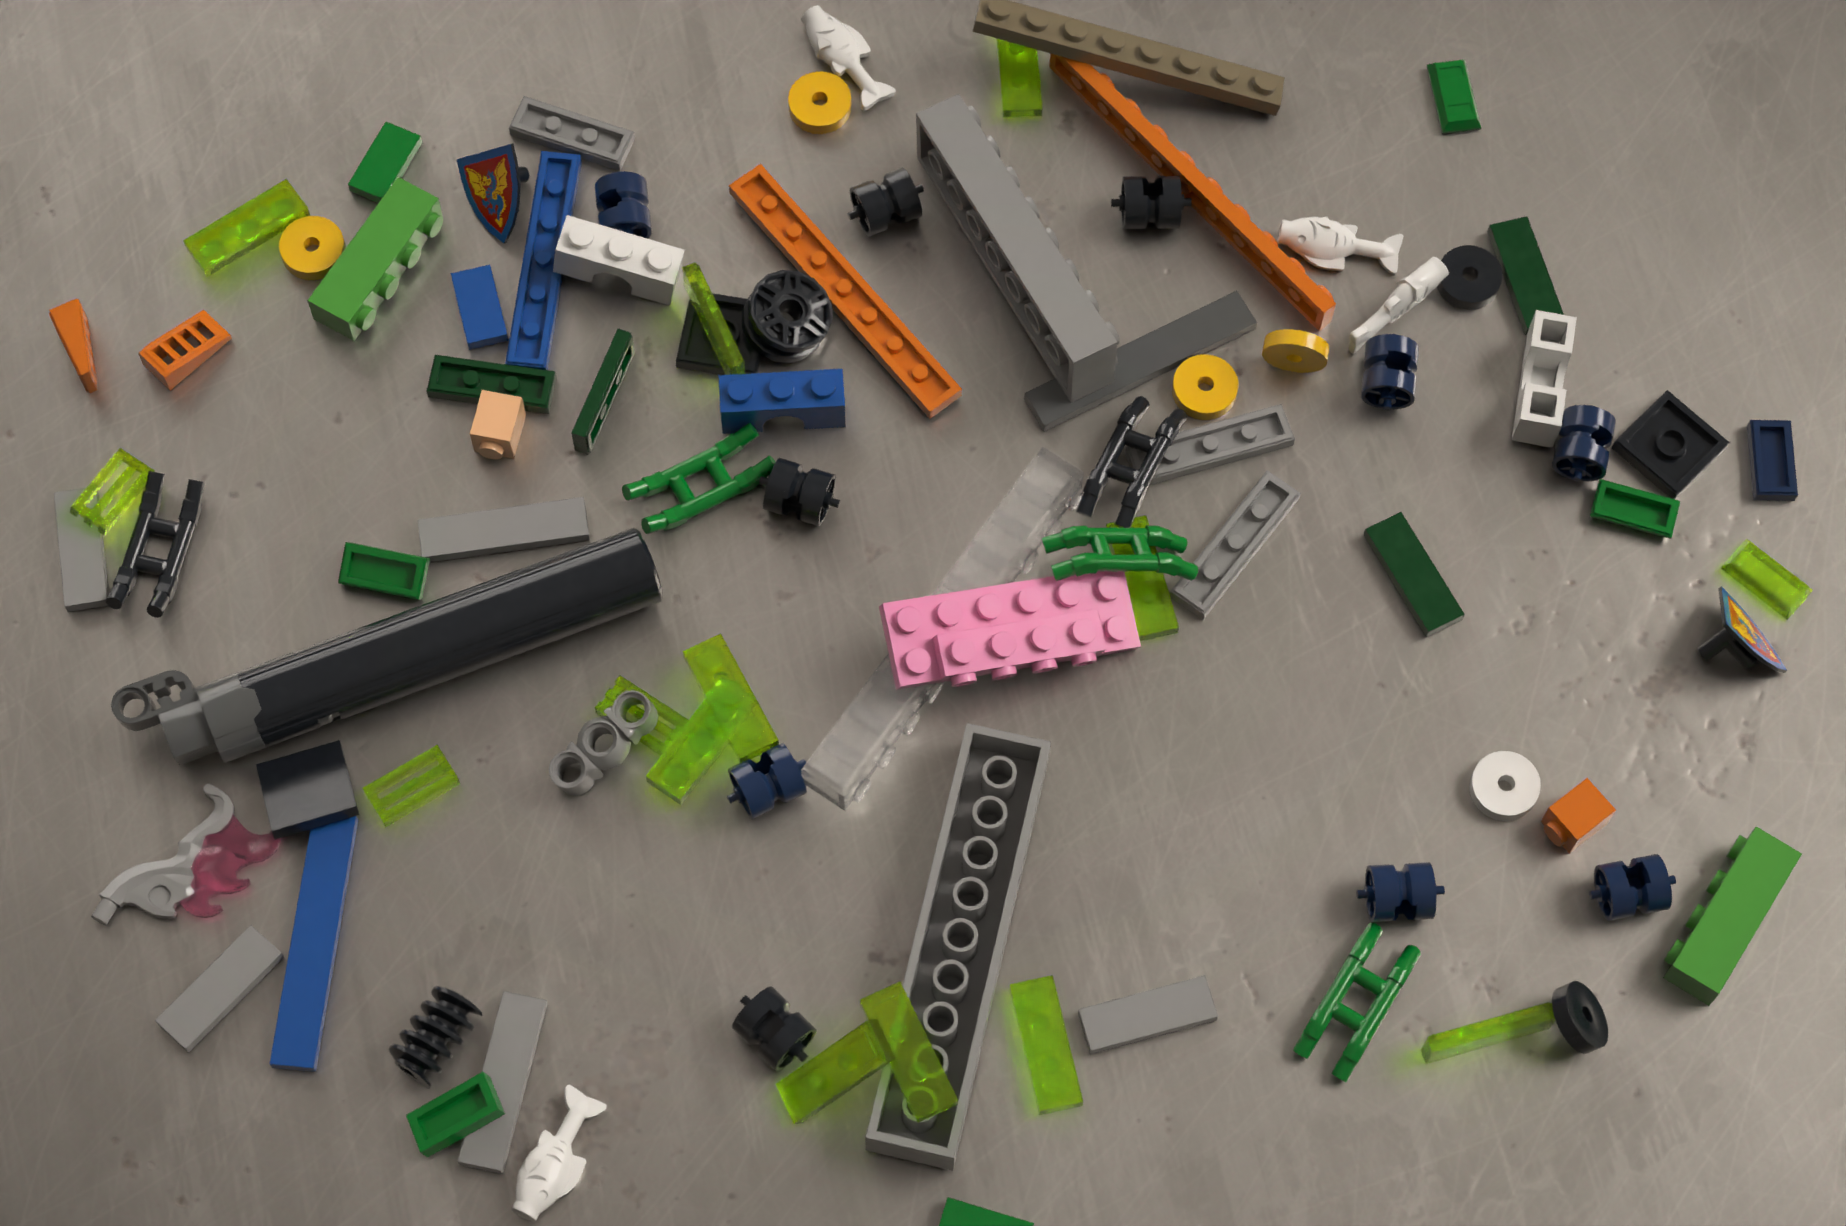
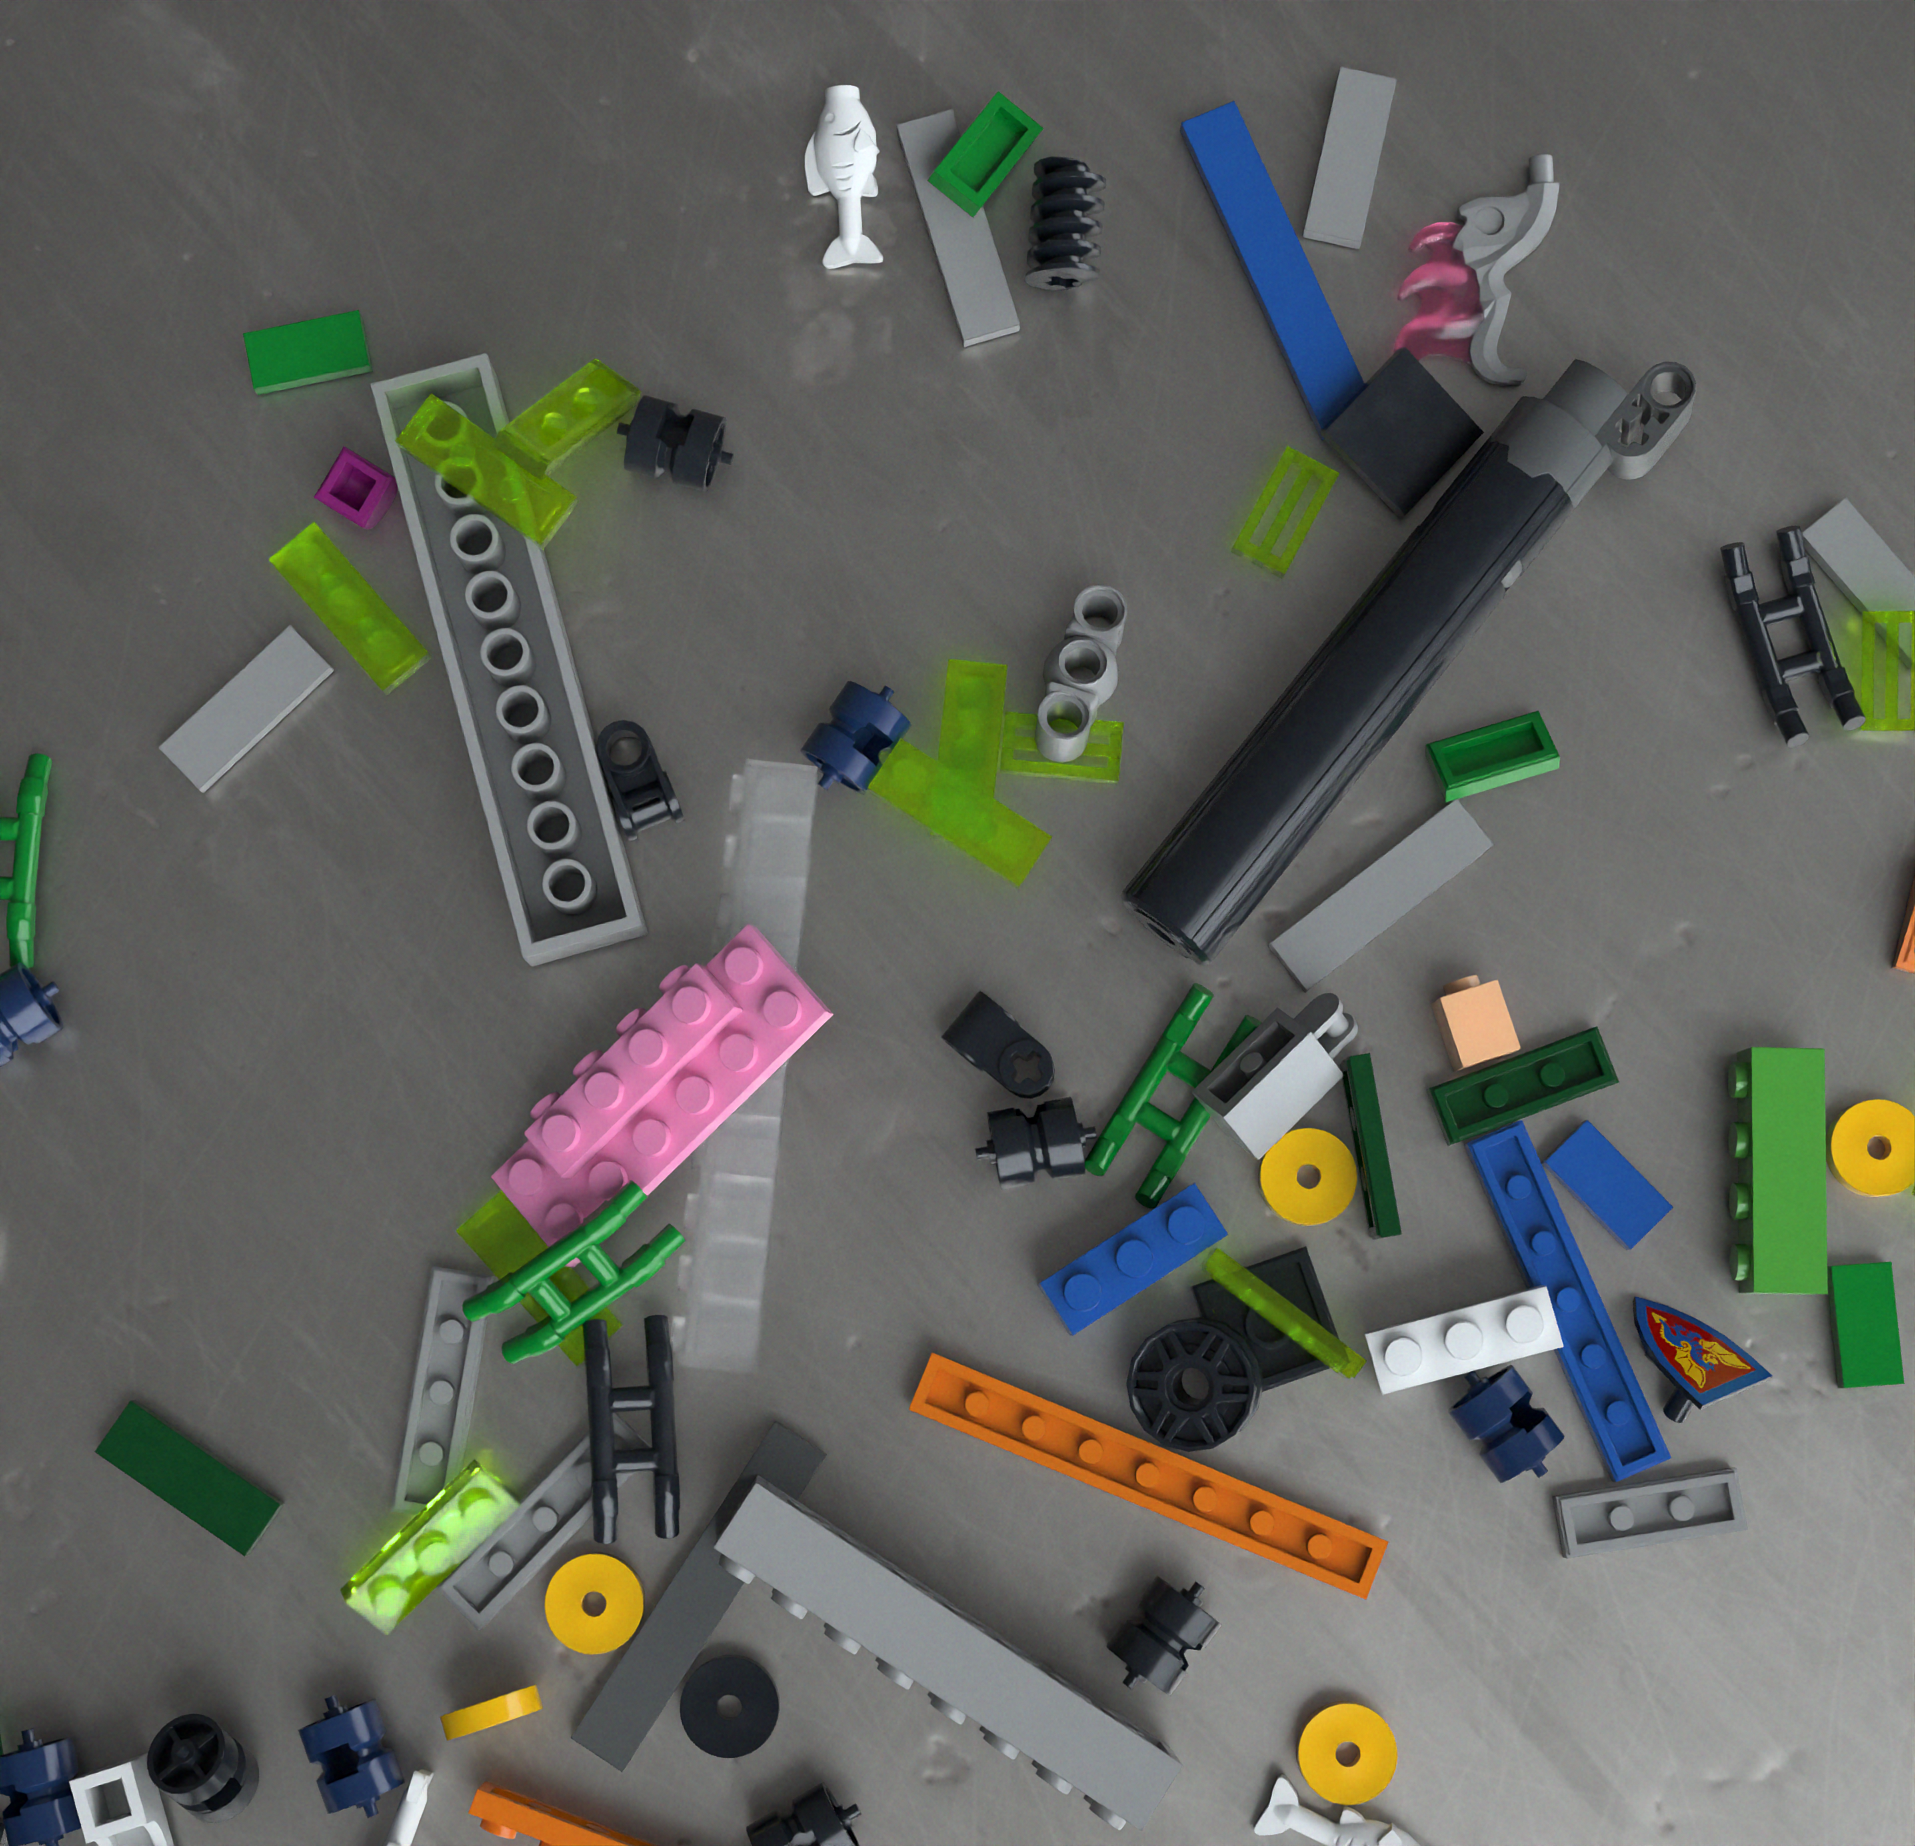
camera: 150 degrees right, 15 degrees up
none -> black wheel [147,1714,259,1823]
none -> magenta brick [314,446,398,530]
none -> clear neon green plate [340,1459,521,1635]
none -> black piece [596,720,685,842]
none -> black piece [680,1655,780,1758]
none -> black piece [941,991,1055,1099]
none -> light grey brick [1192,993,1358,1160]
none -> yellow piece [1258,1128,1357,1226]

